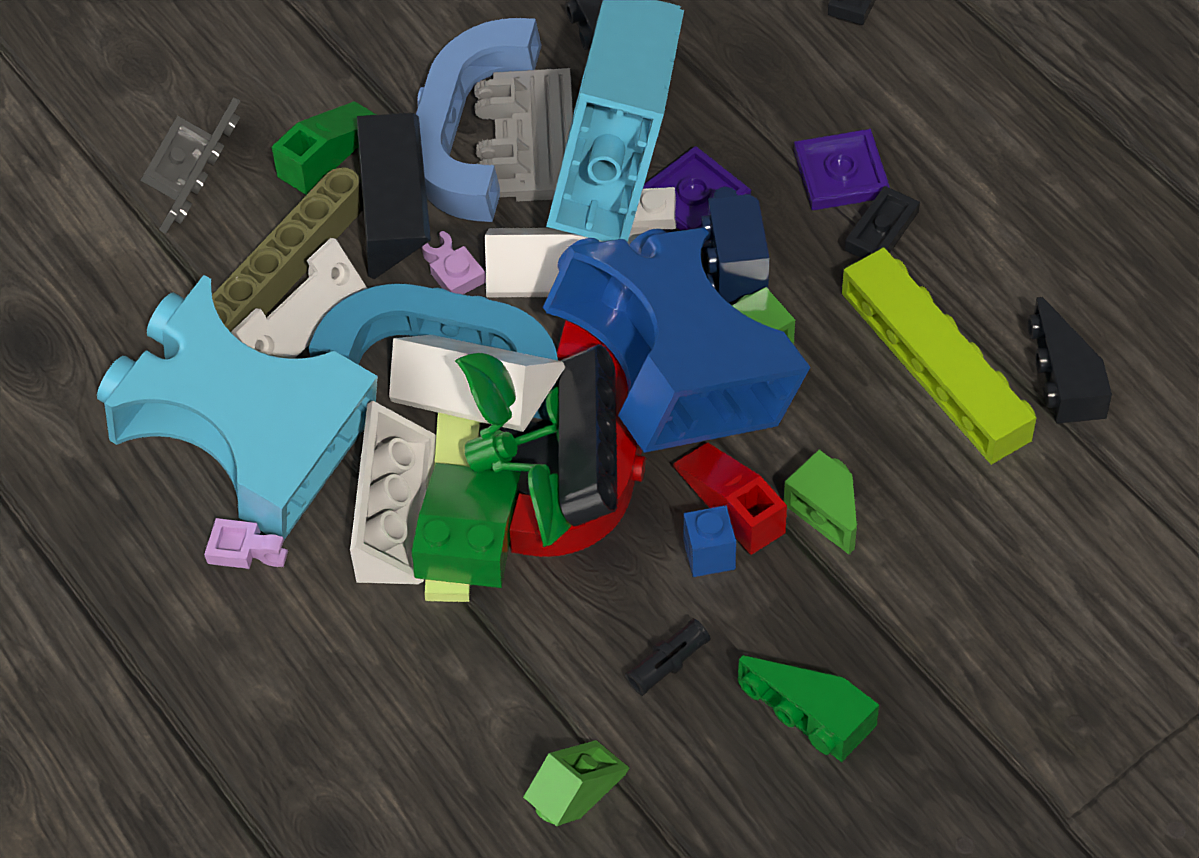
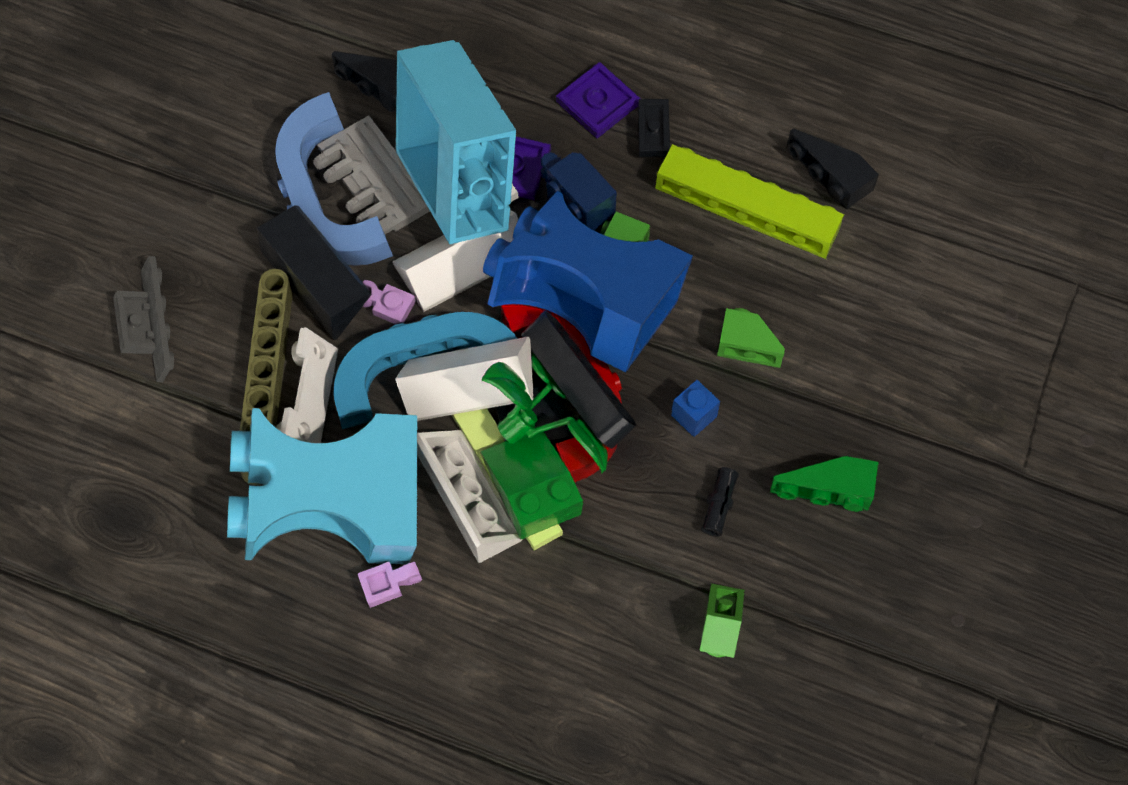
camera: 35 degrees left, 10 degrees up
green slope [271,101,377,195] -> none
red slope [673,442,787,555] -> none

